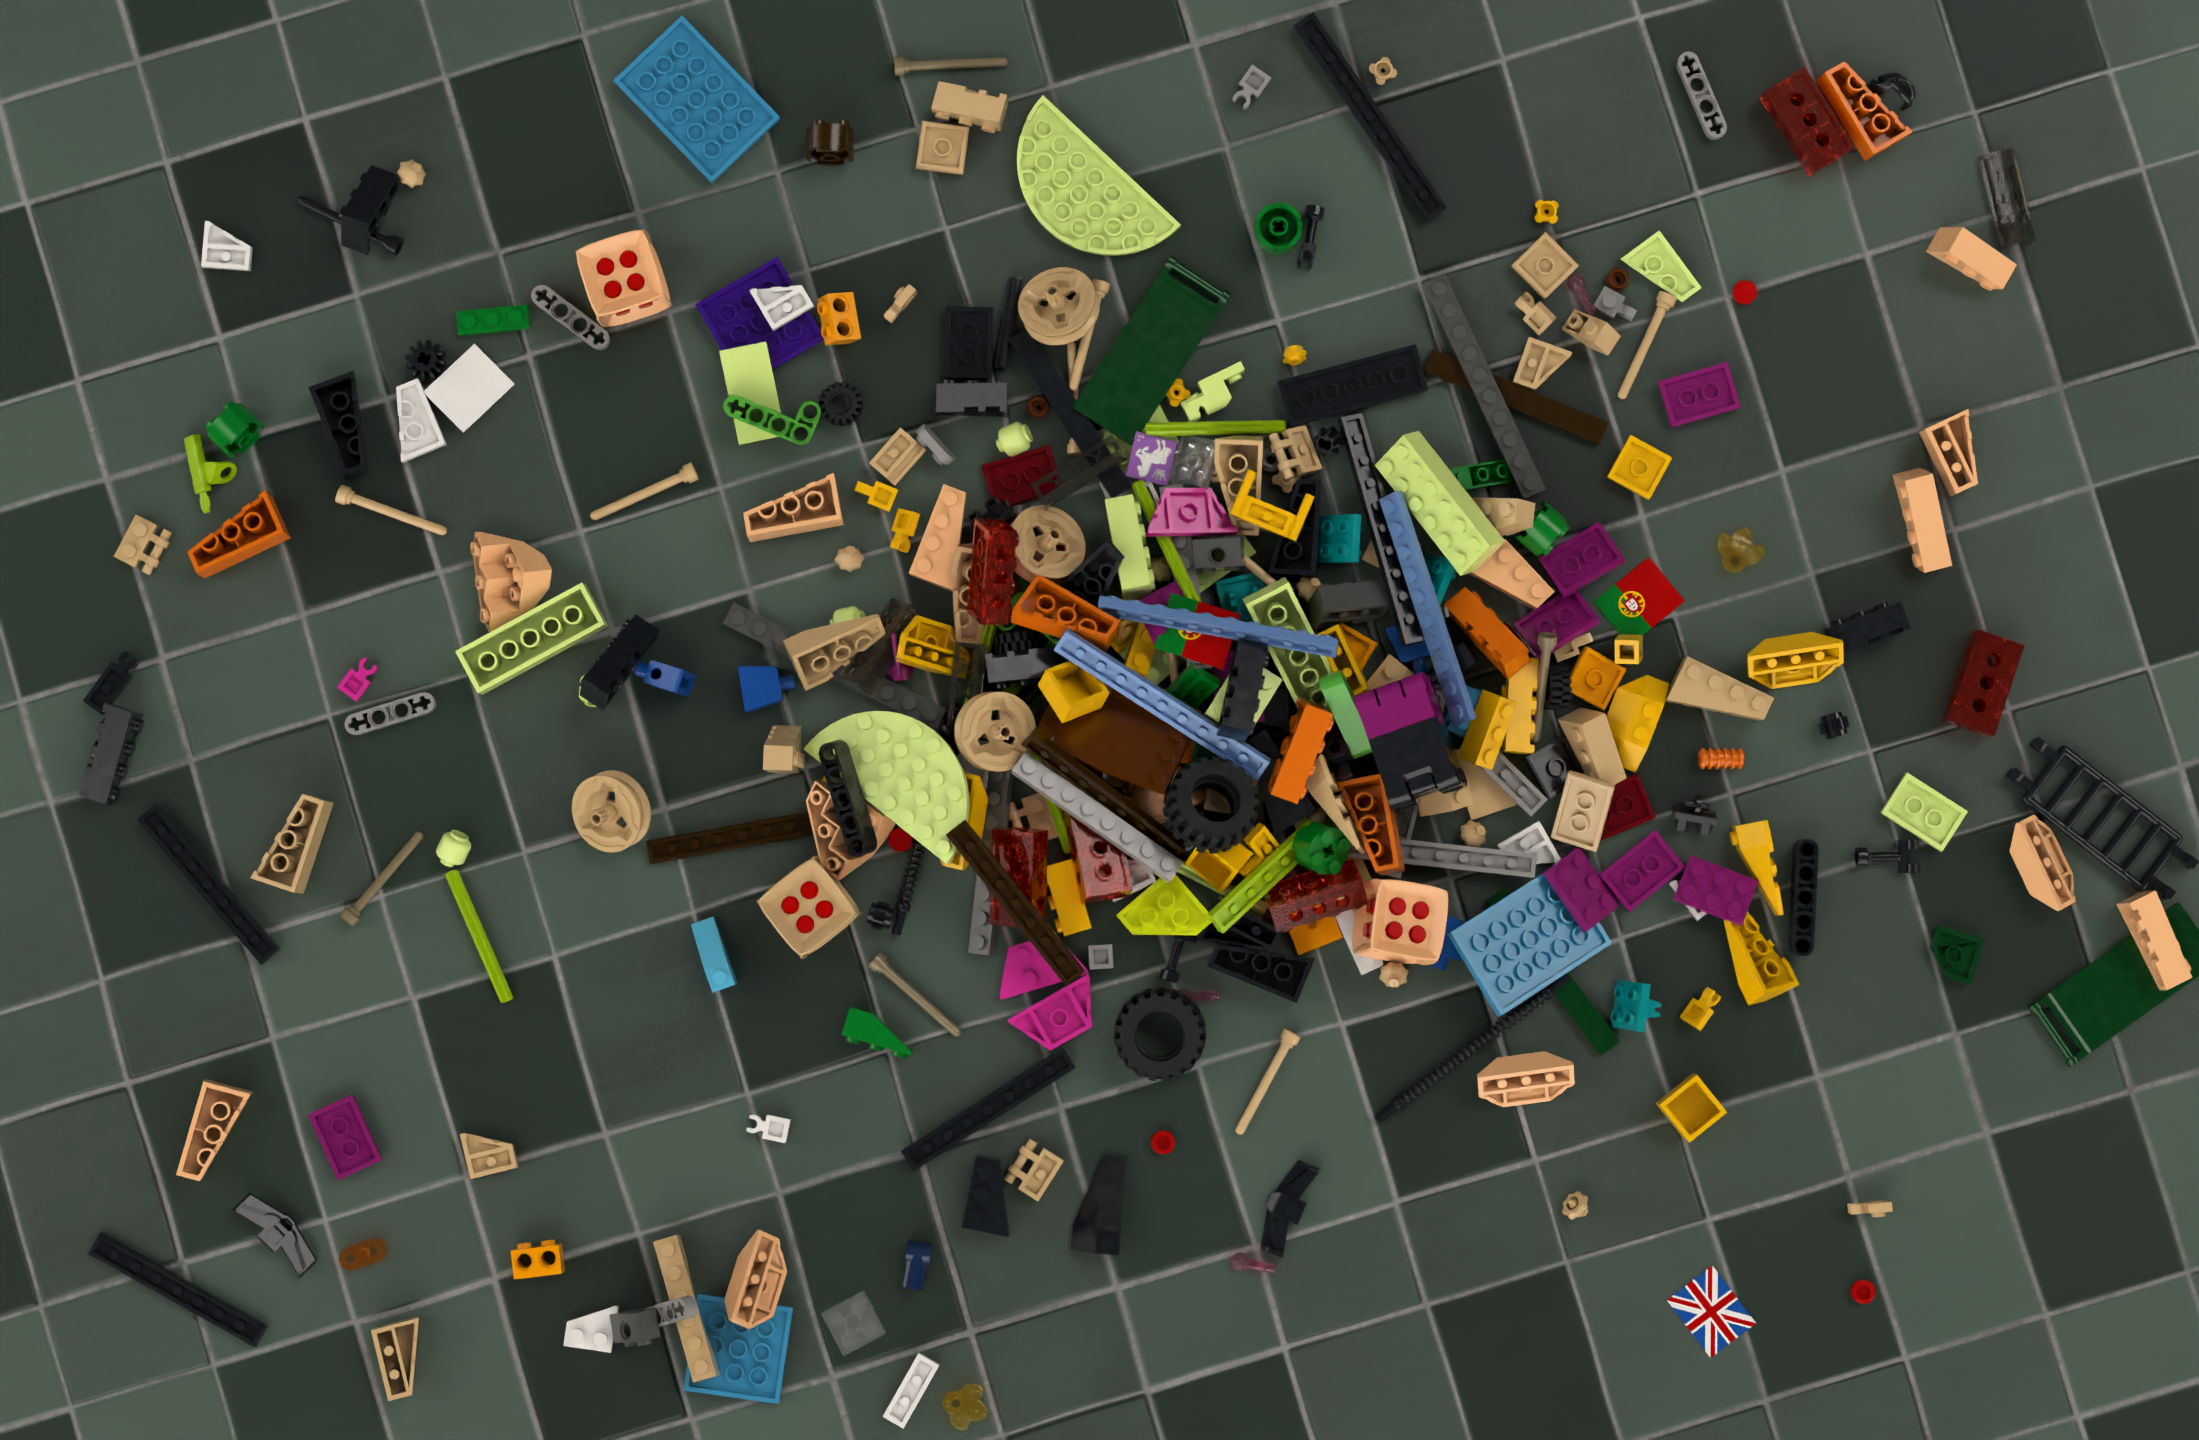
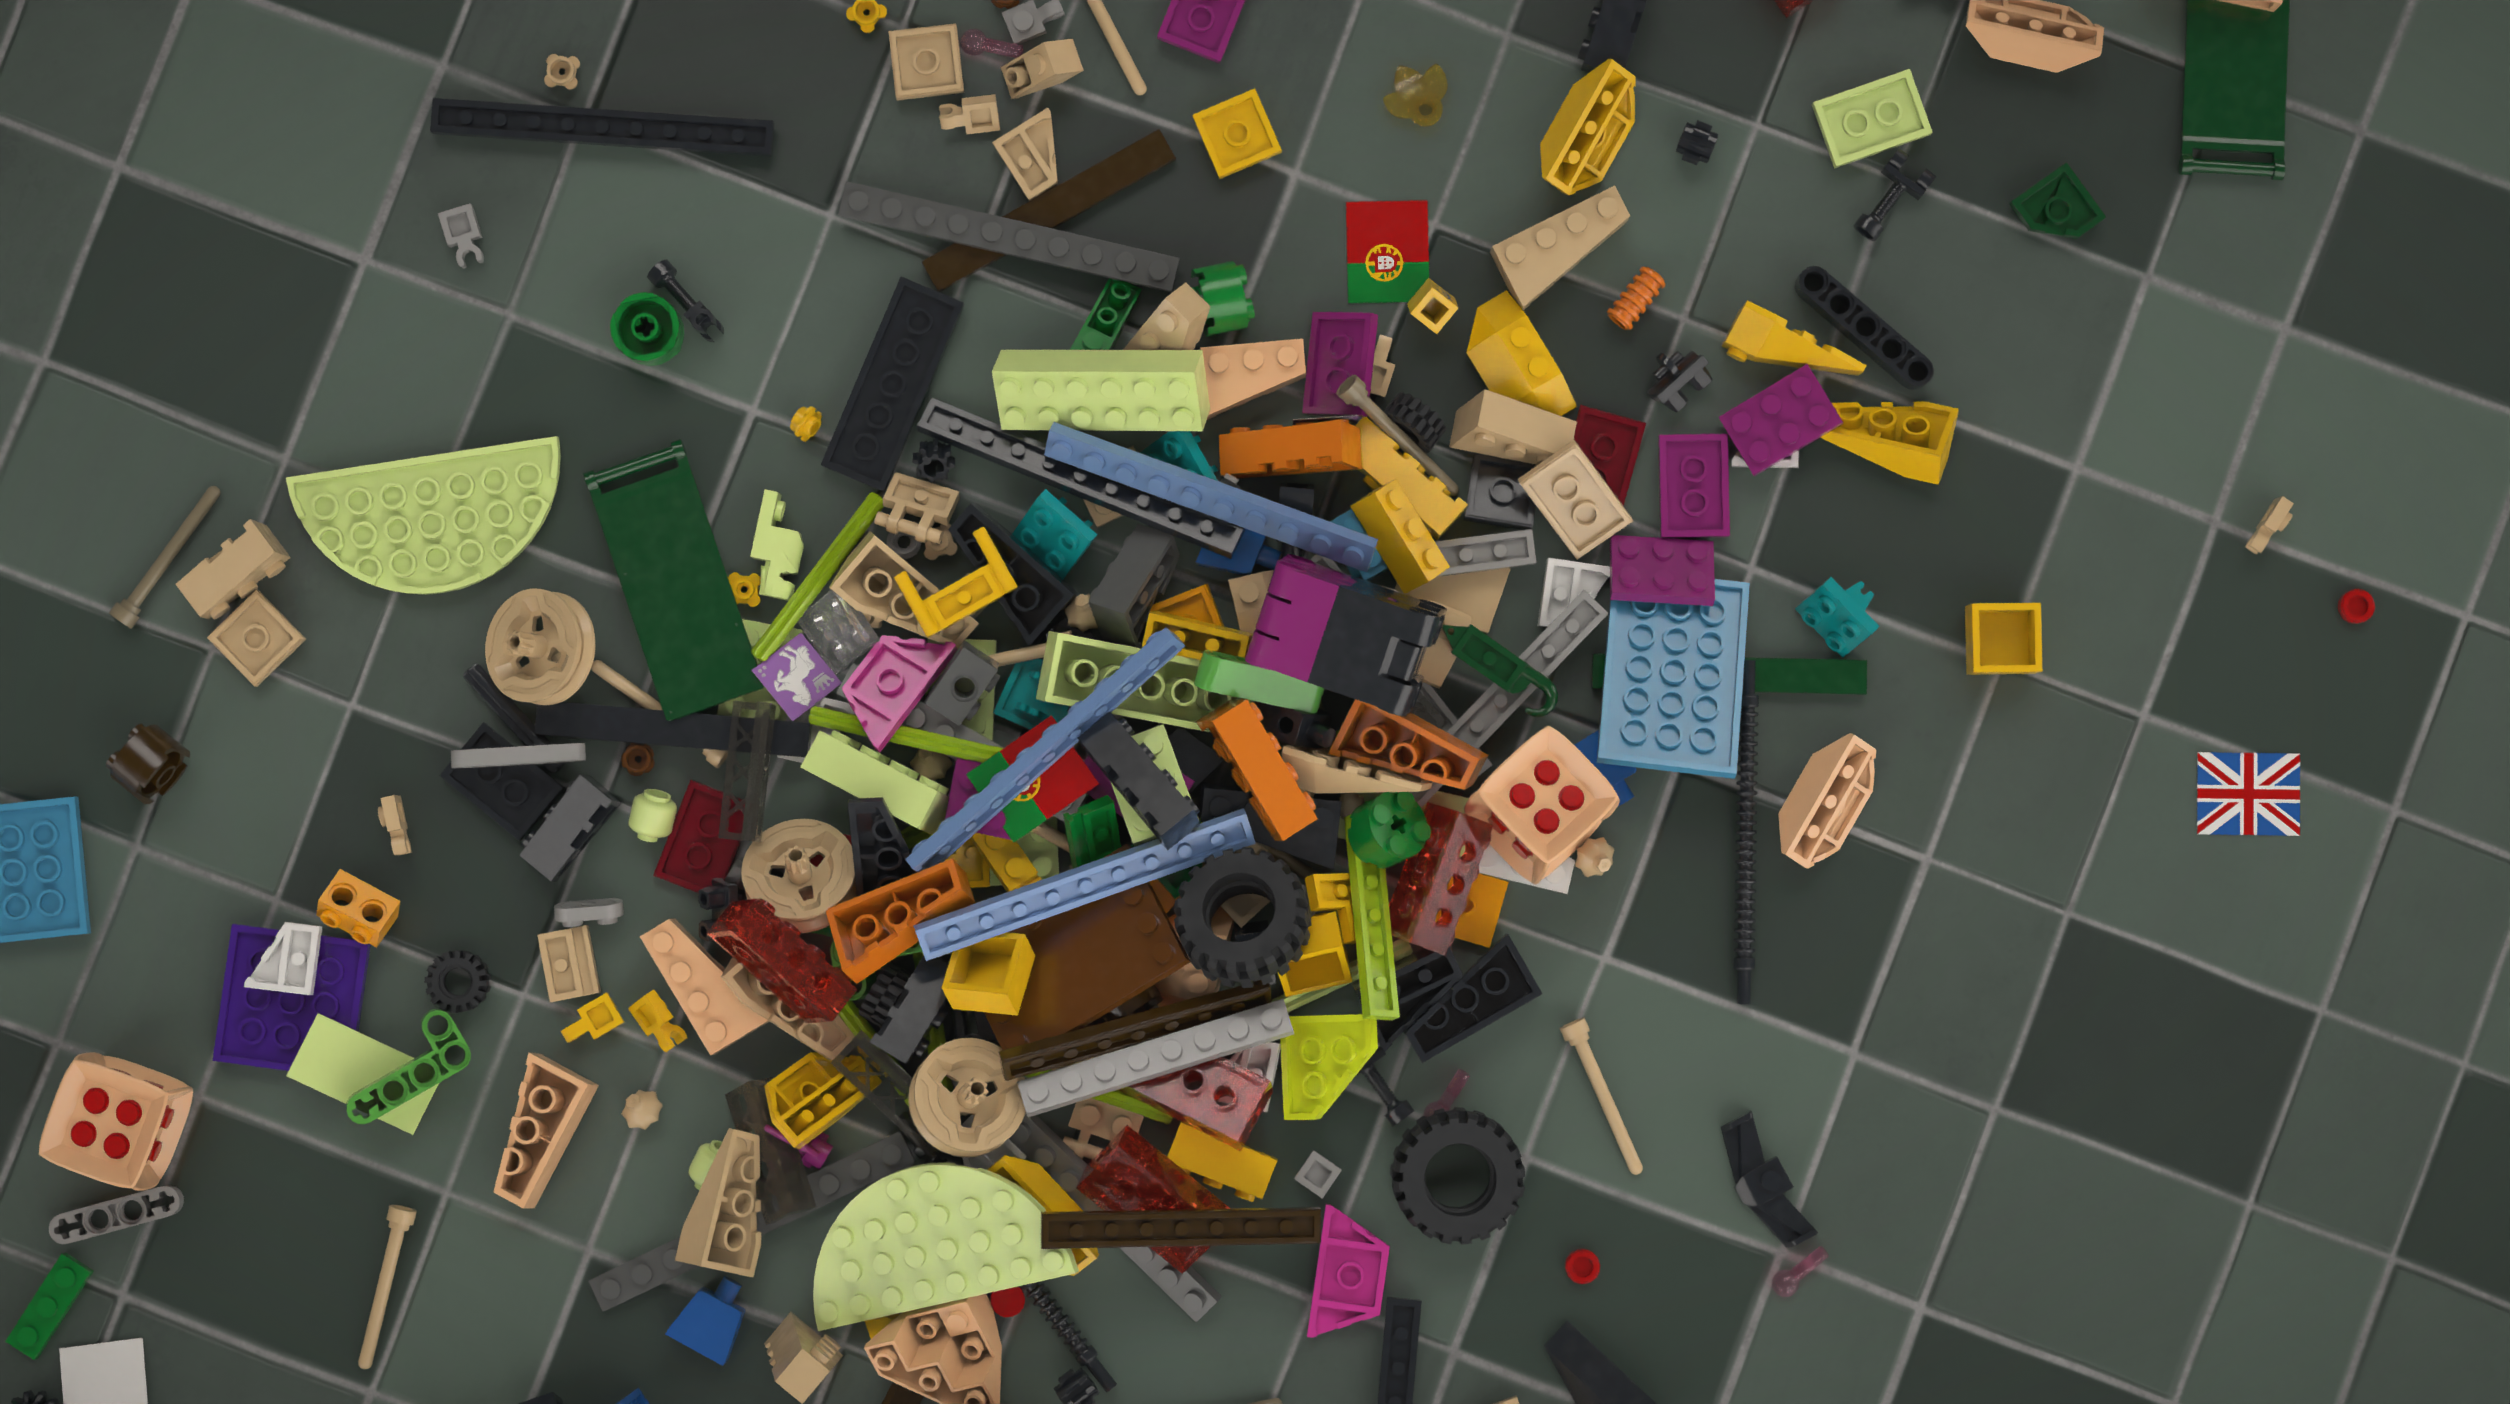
camera: 55 degrees left, 0 degrees up
black beam [819,740,877,857] -> none
dark pink wing [999,941,1089,1000] -> none
tan piece [1069,279,1110,392] -> none
tan piece [1460,820,1486,847] -> none
magenta plate [1538,522,1625,599] -> none
tan piece [1562,1191,1588,1220] -> none
light orange plate [1569,646,1627,711] -> none
yellow plate [1680,987,1721,1031] -> none
none -> light grey beam [451,743,586,768]
none -> dark green plate [1442,624,1558,717]

